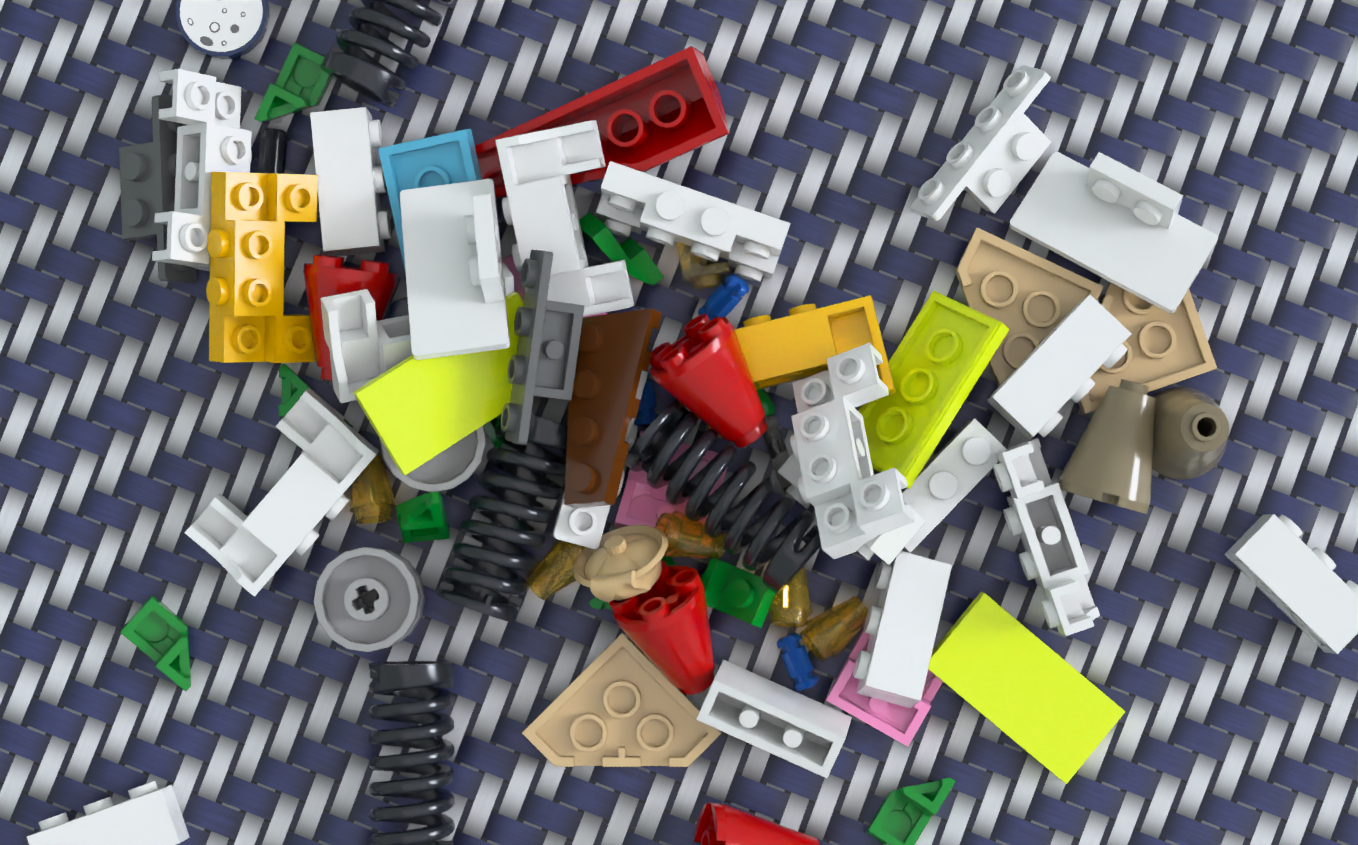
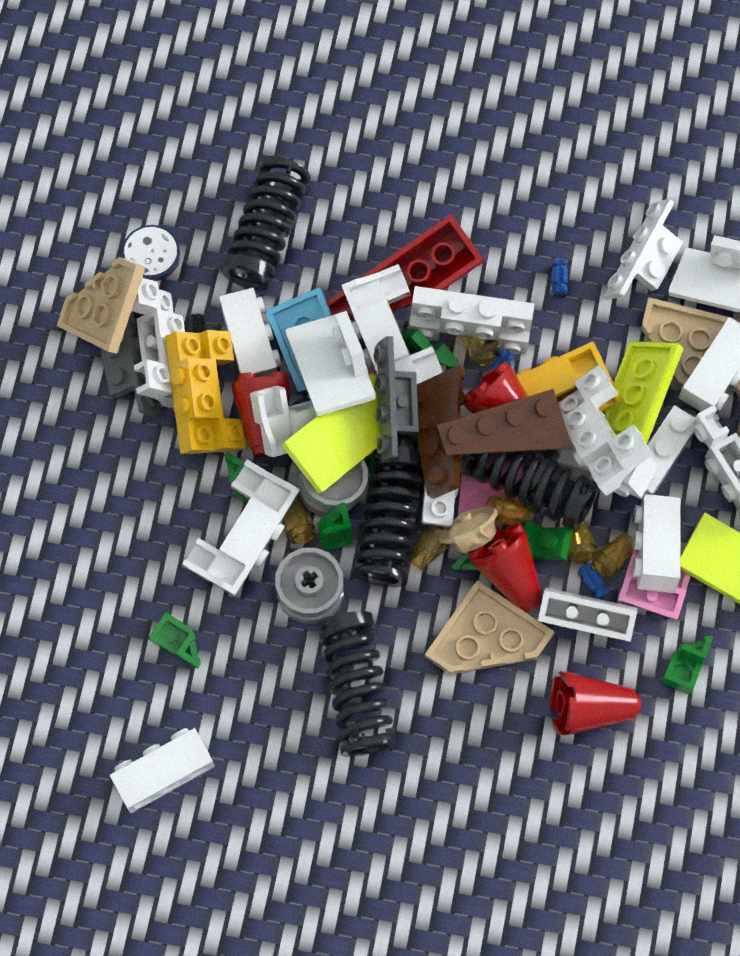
camera: 10 degrees left, 15 degrees down
green slope [254,42,333,123] -> none
none -> tan plate [57,257,146,354]
none -> reddish brown wing [435,389,572,456]
none -> blue piece [551,259,568,296]

